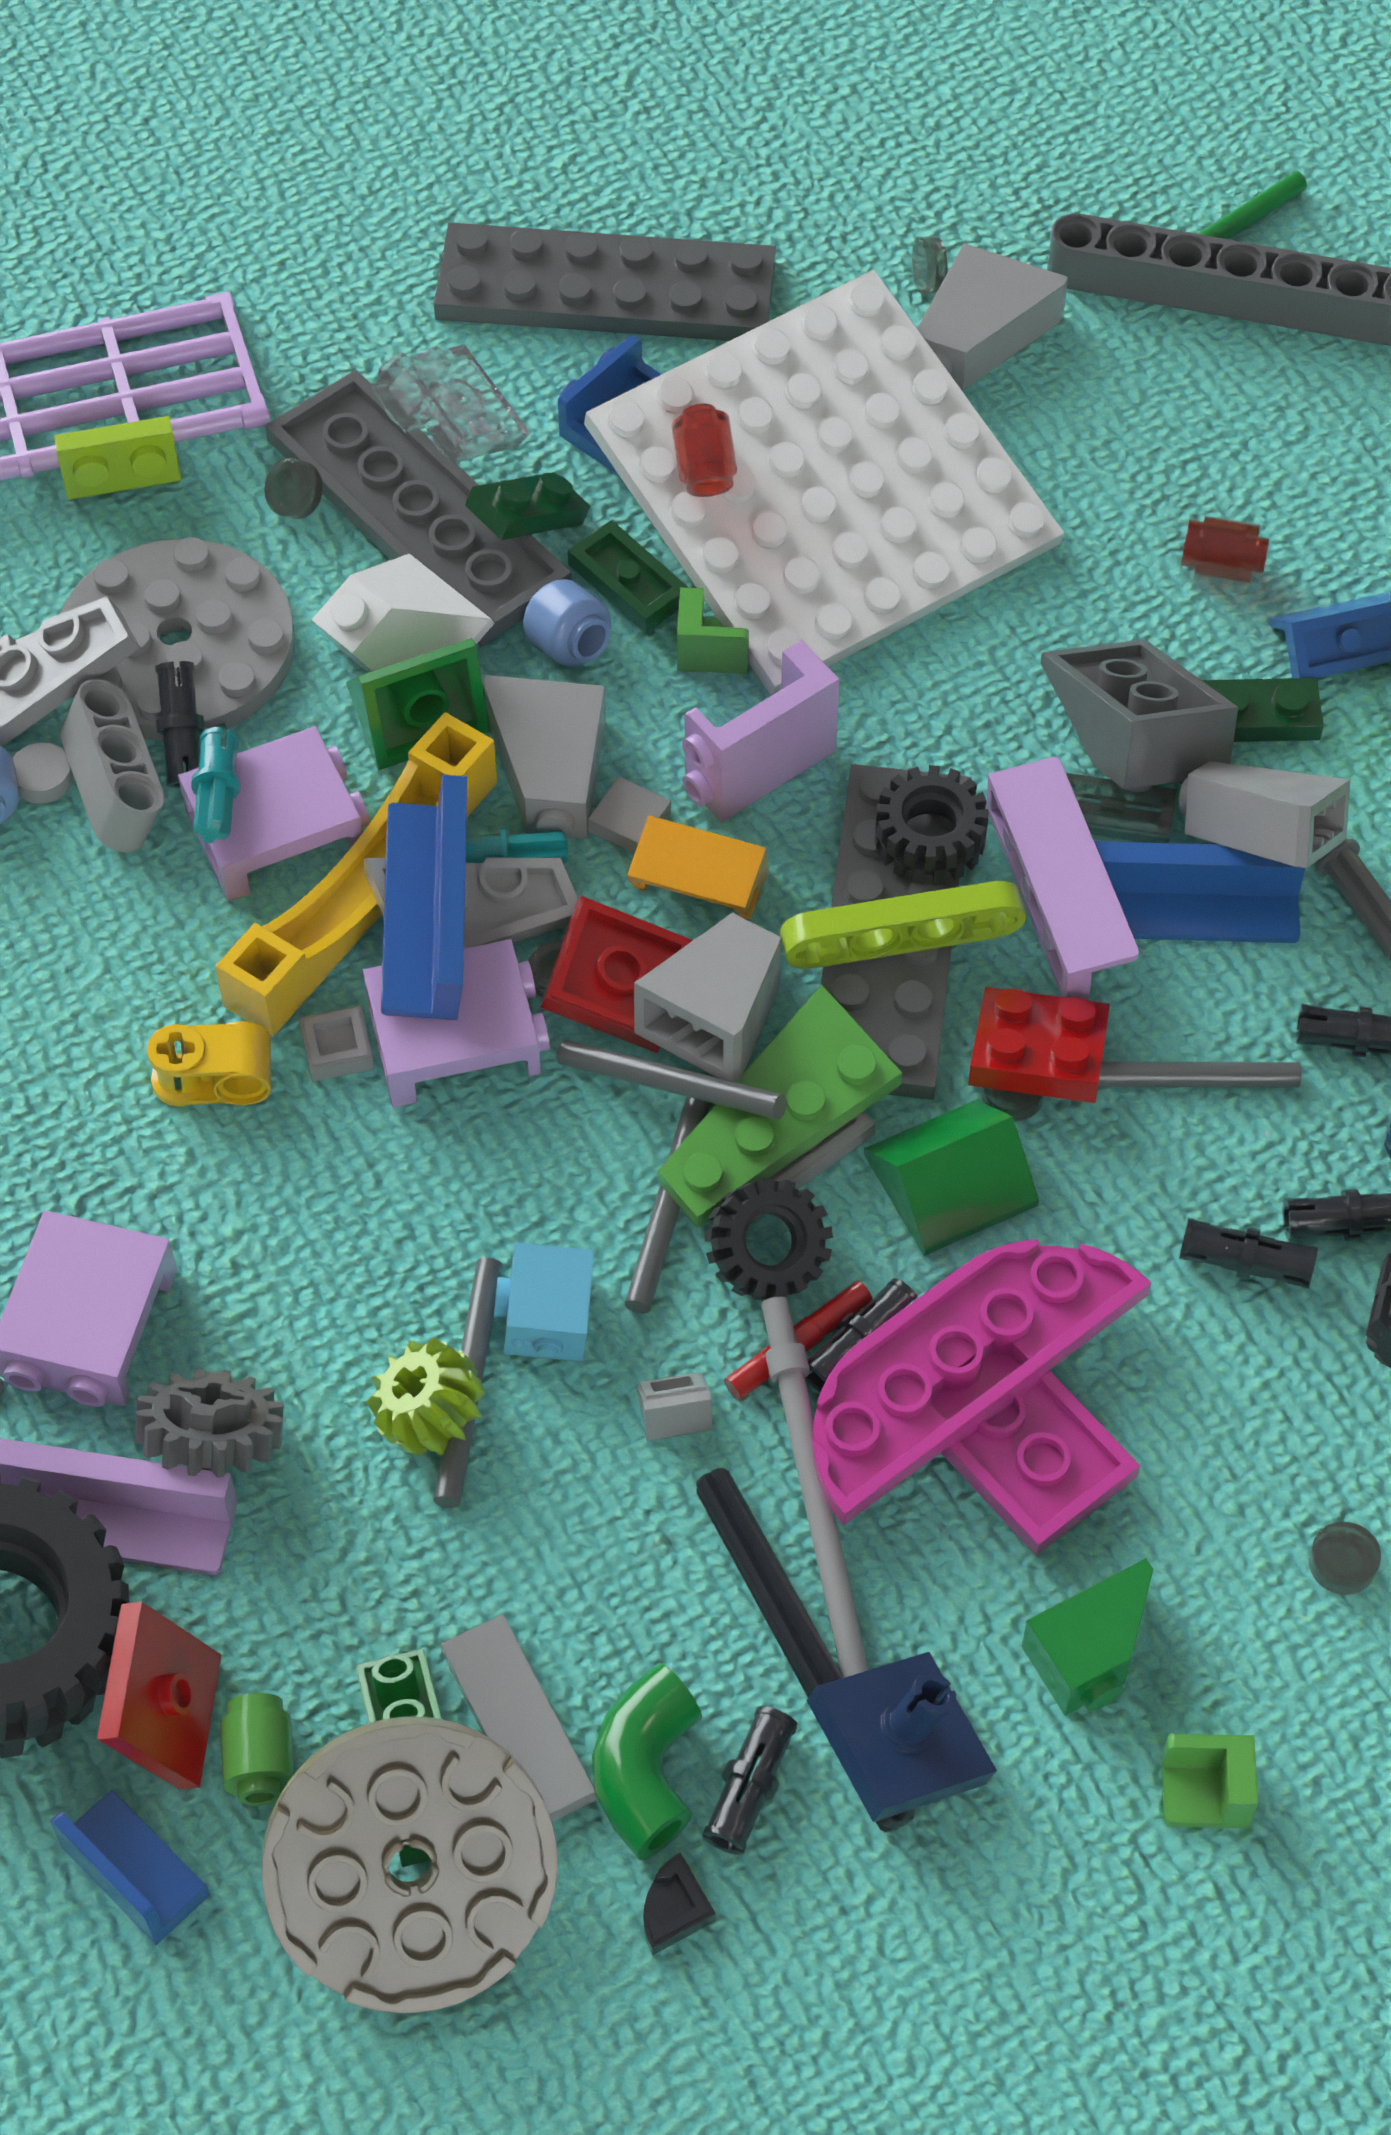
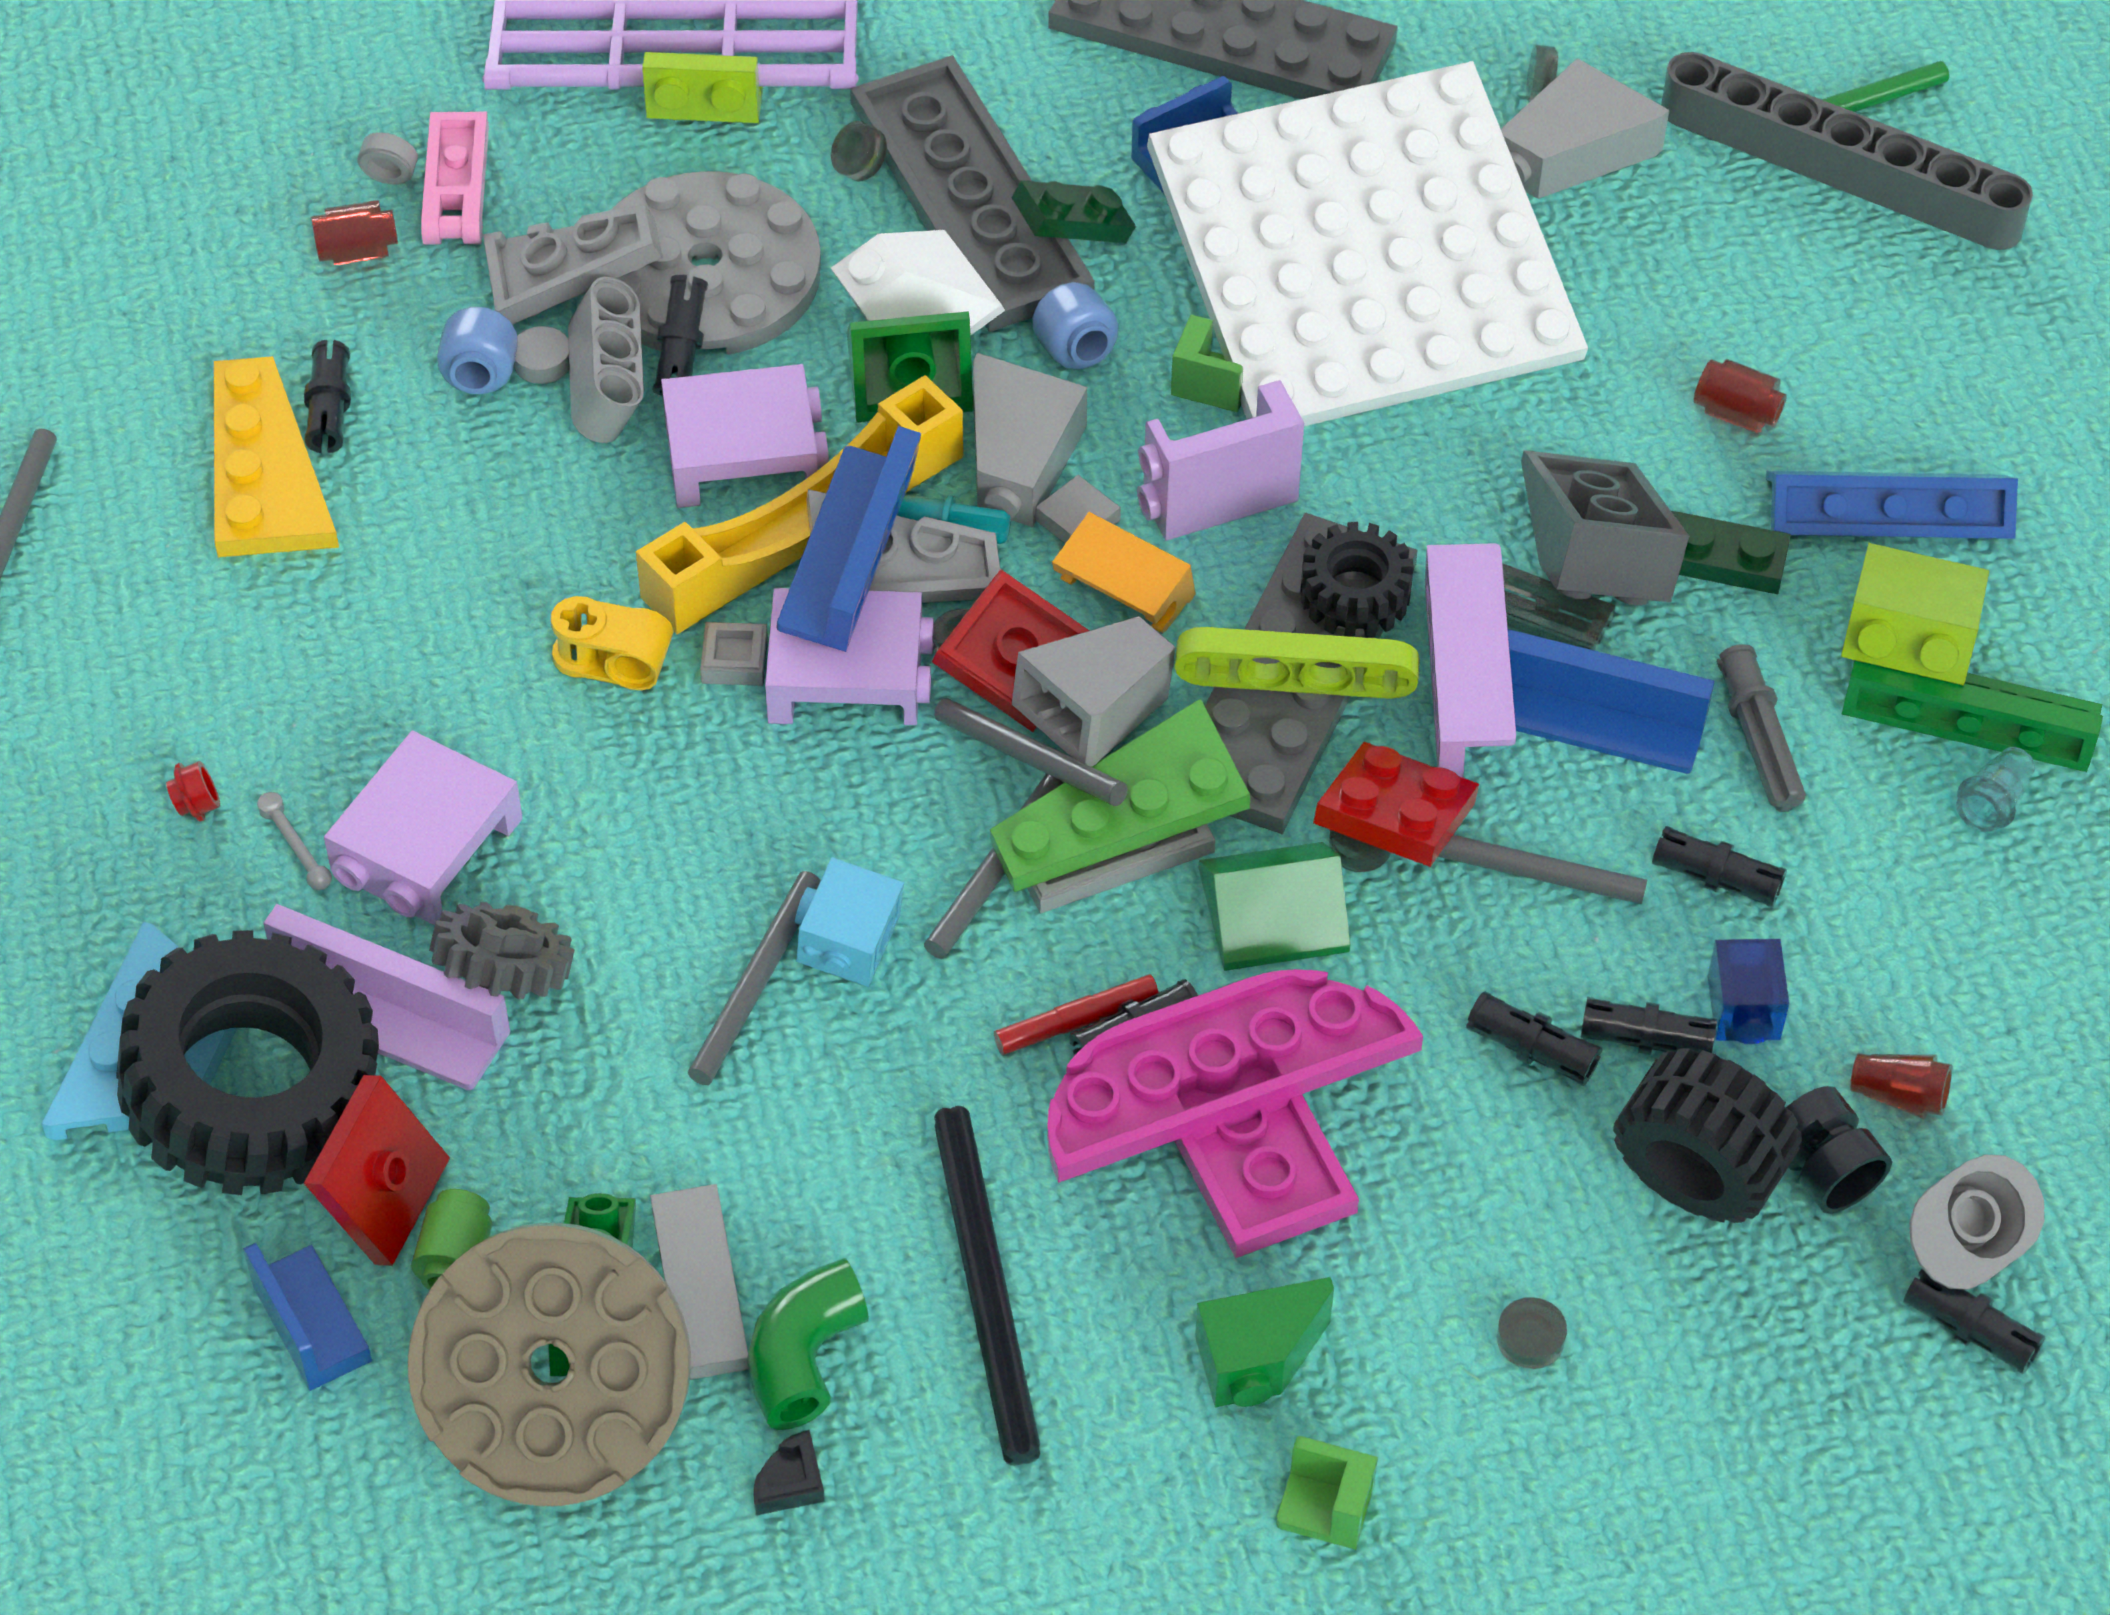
camera: 15 degrees right, 5 degrees down
teal axle [191,727,241,843] -> none
lime gear [366,1337,486,1457] -> none
clear plate [372,345,531,463] -> none
dark green plate [568,520,689,633] -> none
light grey slope [636,1372,713,1441] -> none
clear red brick [671,404,737,497] -> none
black pin [702,1706,798,1855] -> none
black tyre [705,1178,833,1300] -> none
light grey bar [761,1297,869,1678] -> none
dark blue tile [806,1652,997,1822] -> none
light grey slope [1179,761,1351,868] -> none

